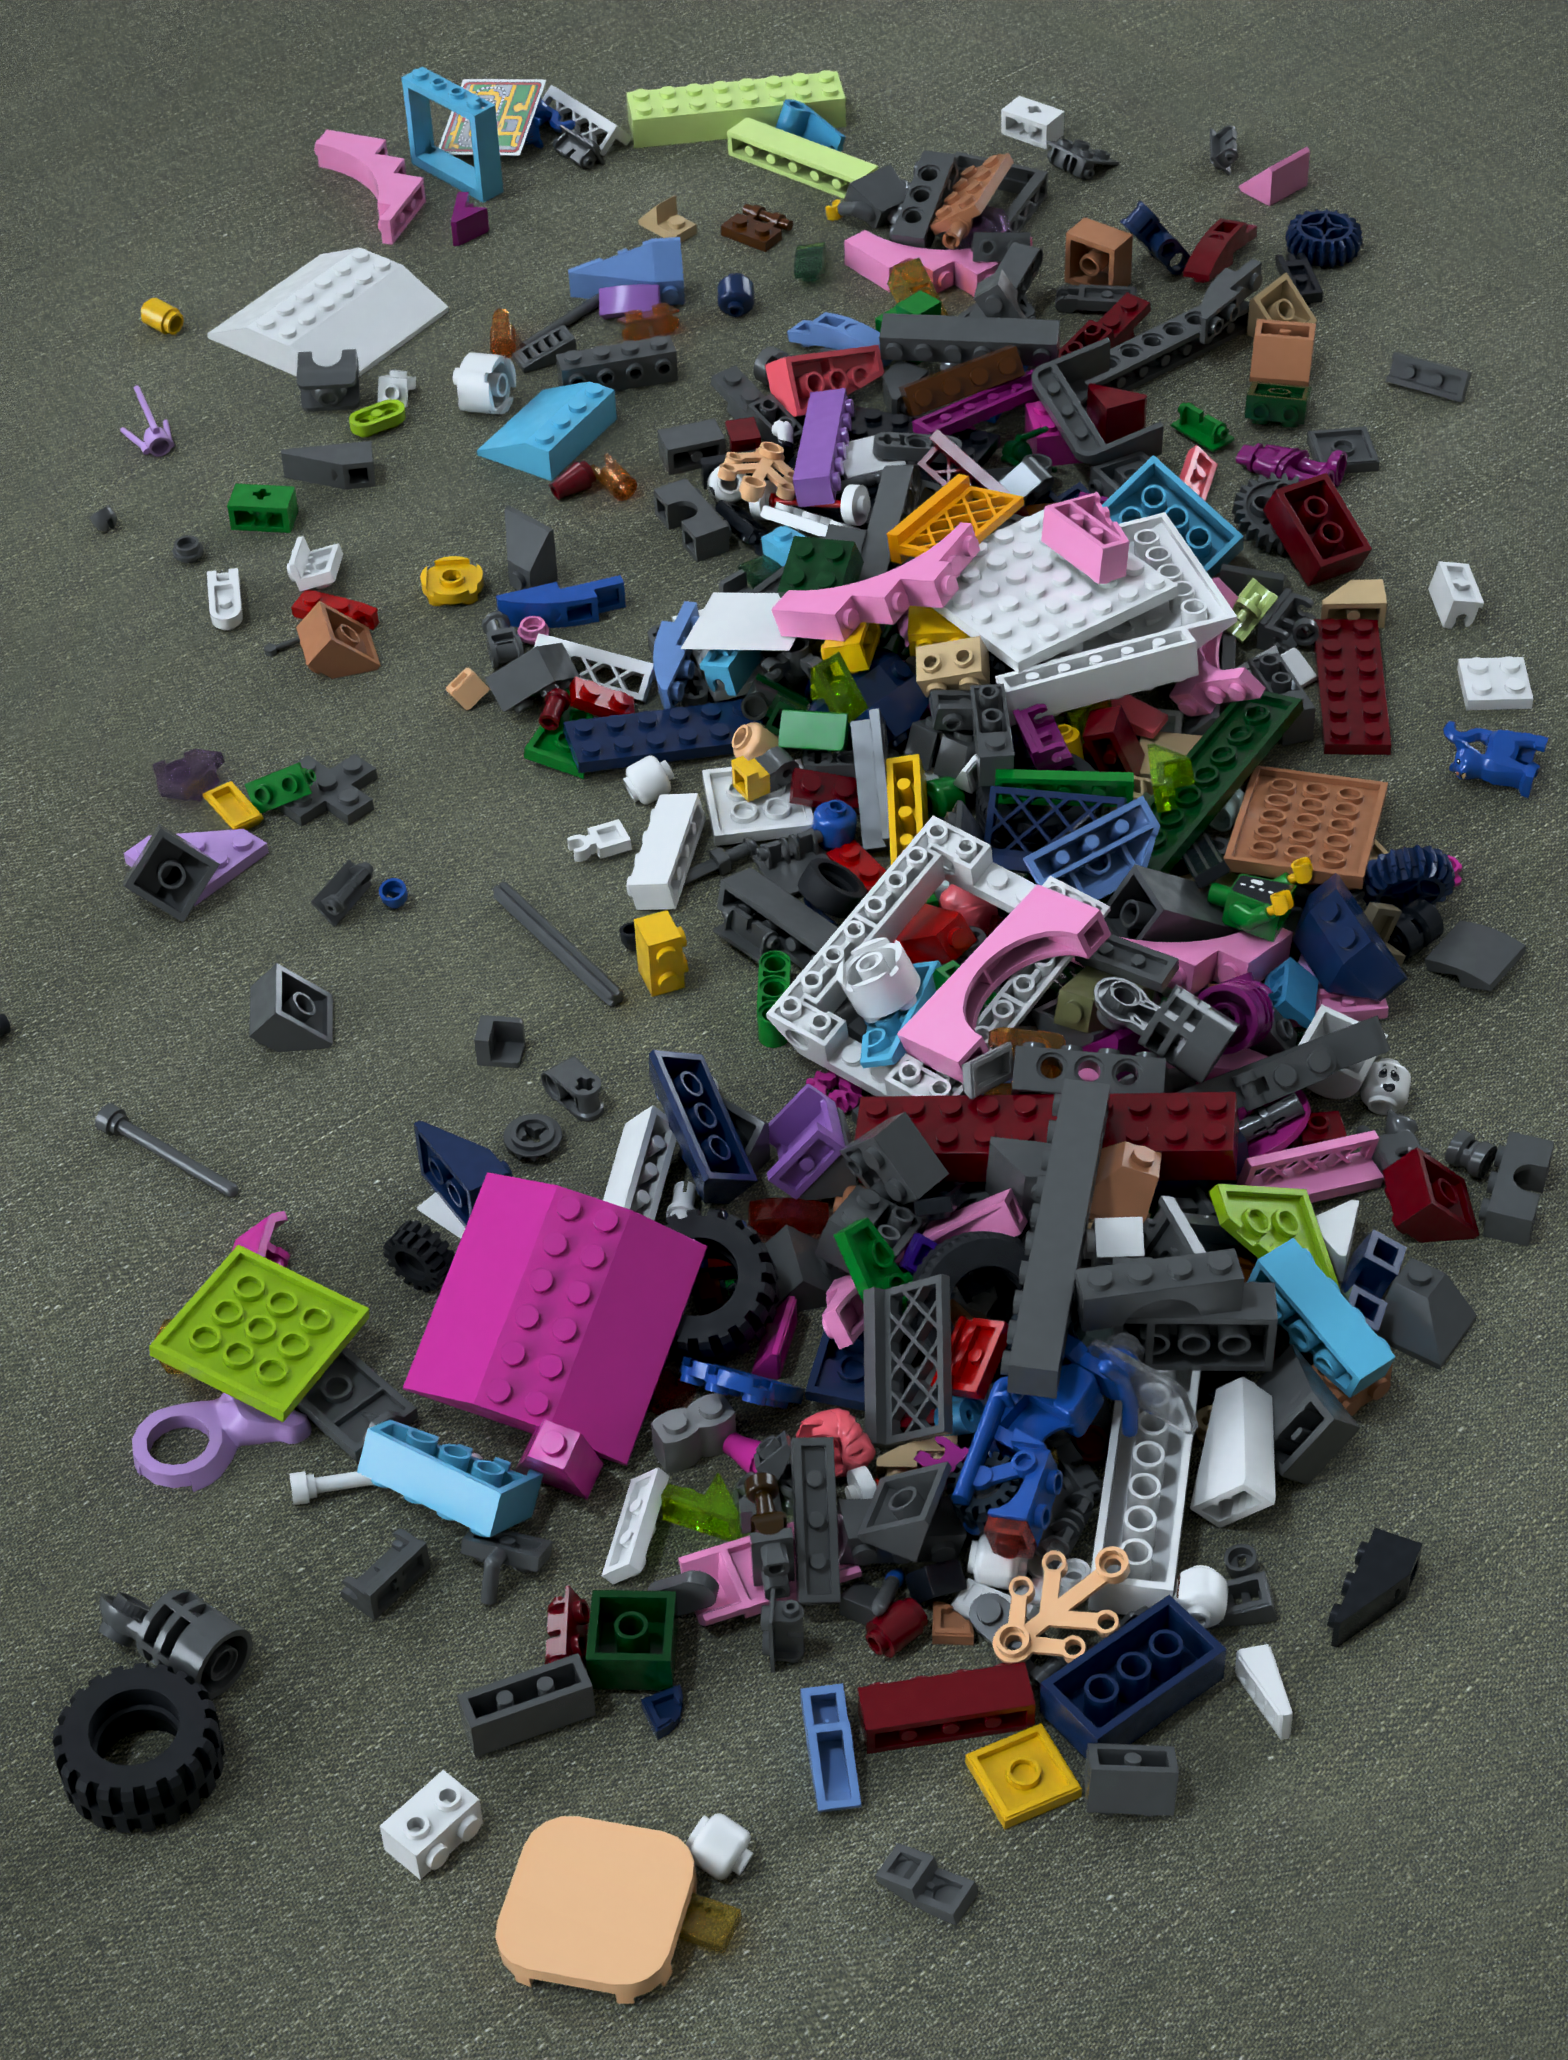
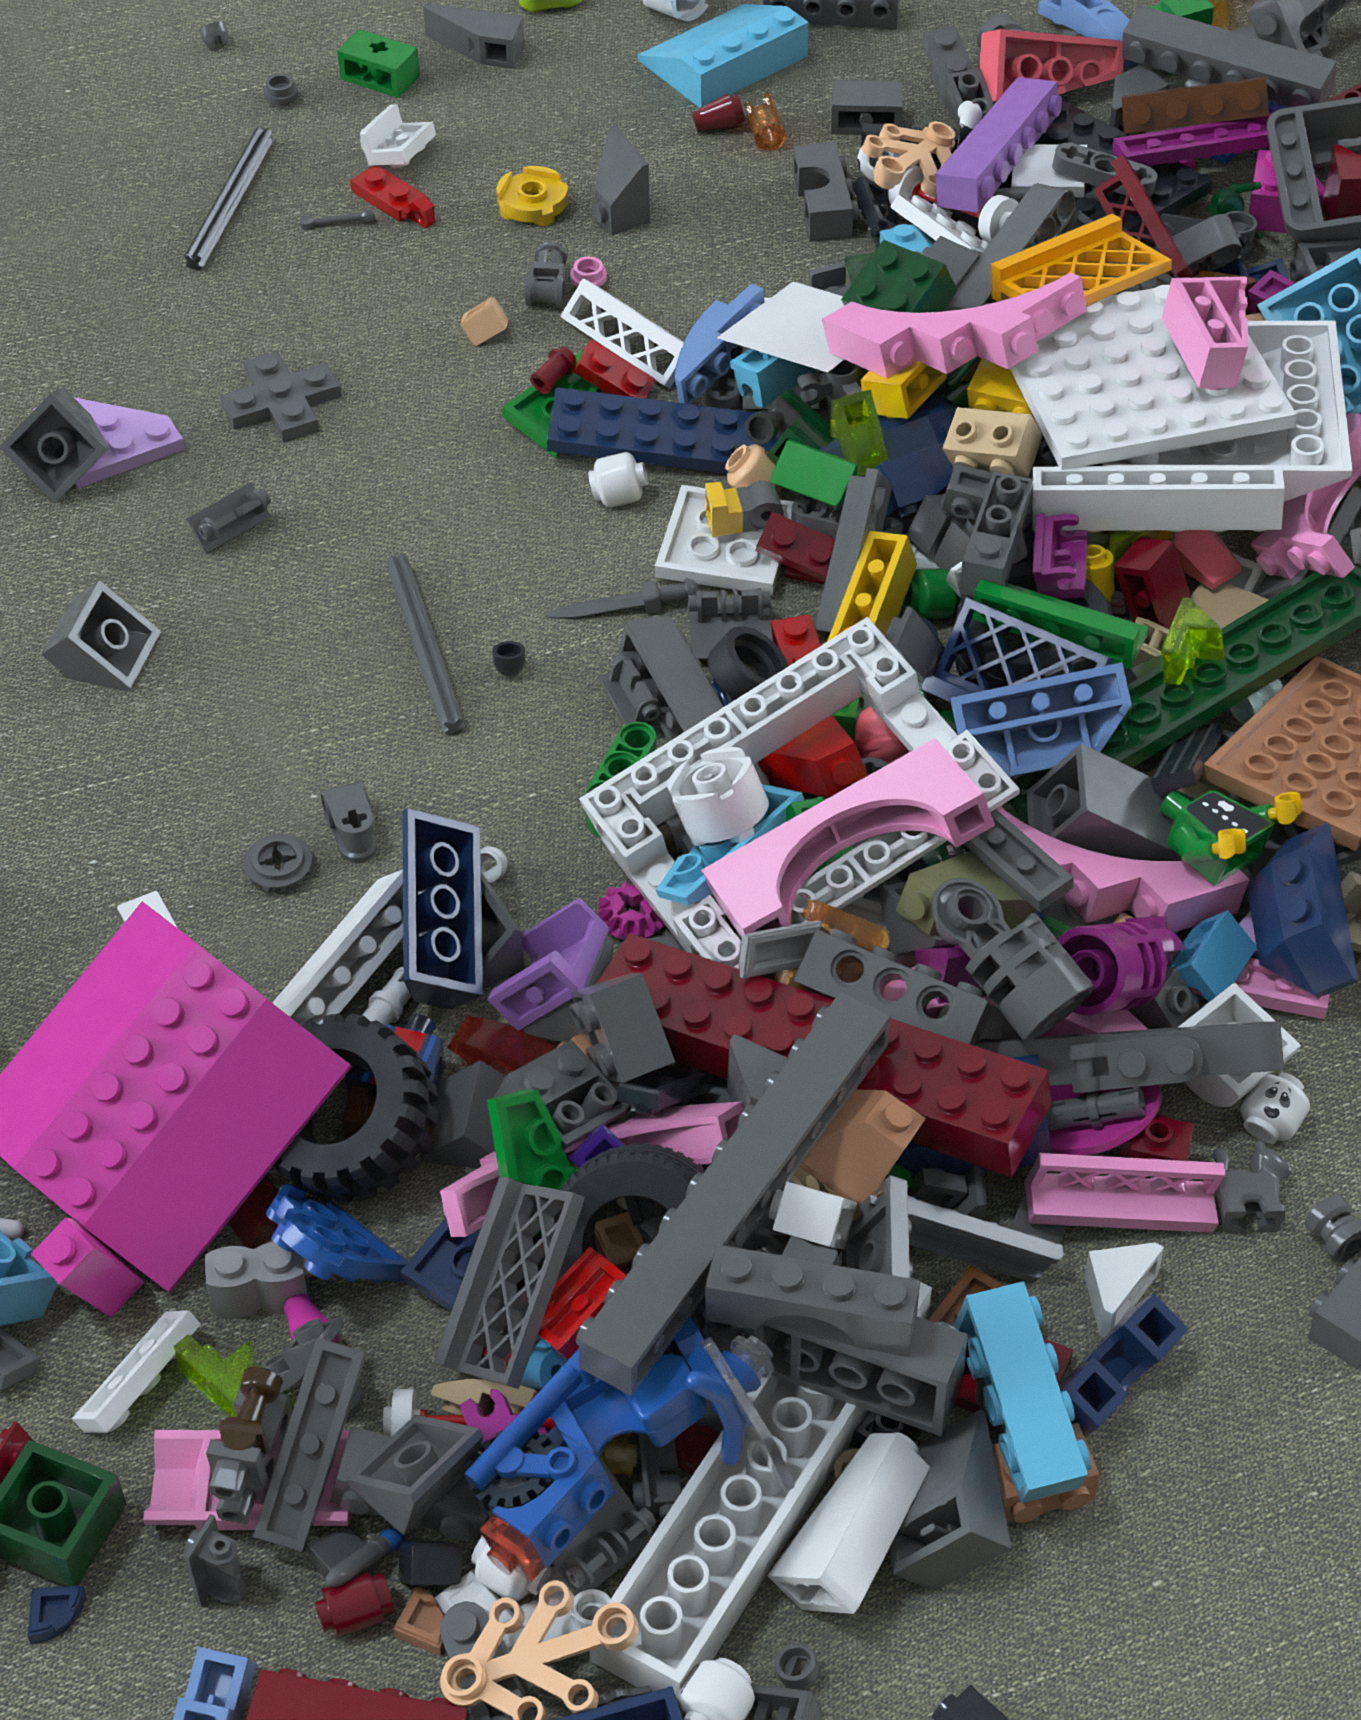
camera: 20 degrees right, 5 degrees up
clear purple plate [153,749,225,801] -> none
yellow tile [202,781,264,830] -> none
white plate [207,568,243,630] -> none
green hinge [244,762,316,813] -> none
nougat slope [296,601,381,679] -> none
blue hinge [379,878,408,908] -> none
black tyre [383,1220,455,1292] -> none
dark blue slope [414,1120,513,1228] -> none
dark grey panel [474,1015,526,1068] -> none
dark grey slope [485,643,580,714] -> none
blue slope [496,575,626,628] -> none
white plate [567,819,632,862] -> none
white brick [626,793,706,910] -> none
yellow brick [634,910,689,997] -> none
dark grey tile [647,1570,719,1616] -> none
dark red panel [725,417,761,453] -> none
dark pink slope [751,1296,798,1380] -> none
coral hair [796,1408,876,1478] -> none
blue head [812,799,857,851] -> none
lime plate [1209,1184,1341,1291] -> none
dark grey slope [1376,1257,1477,1370] -> none
dark red slope [1382,1147,1480,1243] -> none
none -> axle [184,126,273,270]

